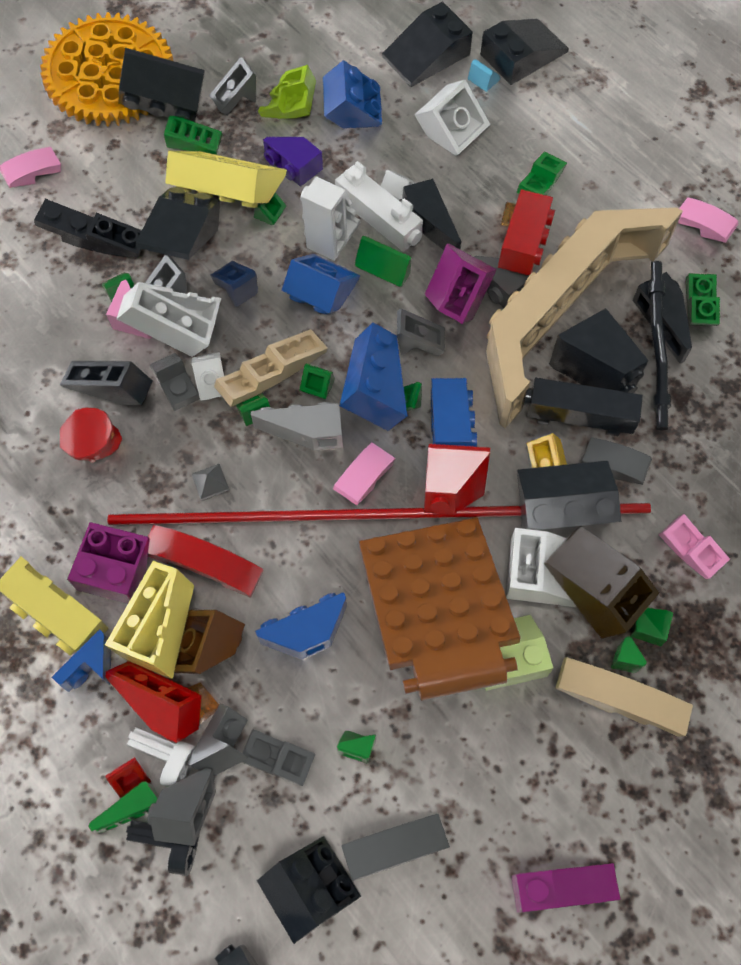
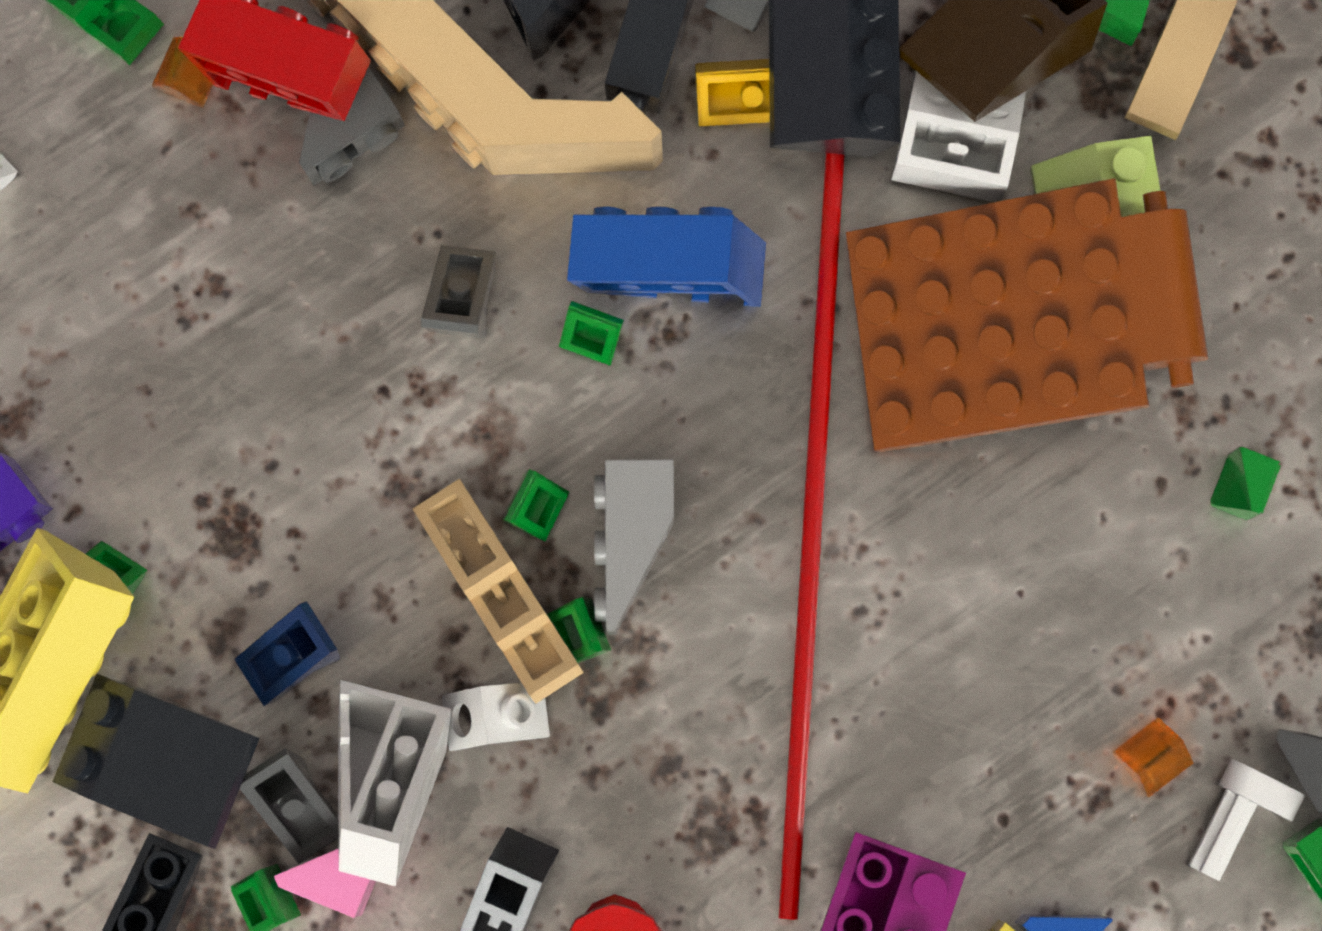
camera: 80 degrees left, 15 degrees up
light yellow wedge [105,561,194,679] -> none
red slope [105,661,202,743] -> none
red slope [105,757,151,799] -> none
red slope [147,525,264,598] -> none
dark grey slope [150,353,200,411] -> none
reddish brown slope [174,610,245,674] -> none
dark grey slope [187,703,248,776] -> none
dark grey slope [192,464,229,501] -> none
dark grey slope [242,729,315,786] -> none
blue slope [255,592,347,660] -> none
blue slope [281,254,360,314] -> none
white wedge [300,177,361,261] -> none
bright pink slope [333,442,395,505] -> none
white brick [335,161,423,252] -> none
blue wedge [339,322,407,431] -> none
green slope [355,236,411,287] -> none
white slope [381,170,416,200] -> none
black slope [399,178,462,250] -> none
slope [424,444,490,515] -> none
magenta slope [425,244,497,324] -> none

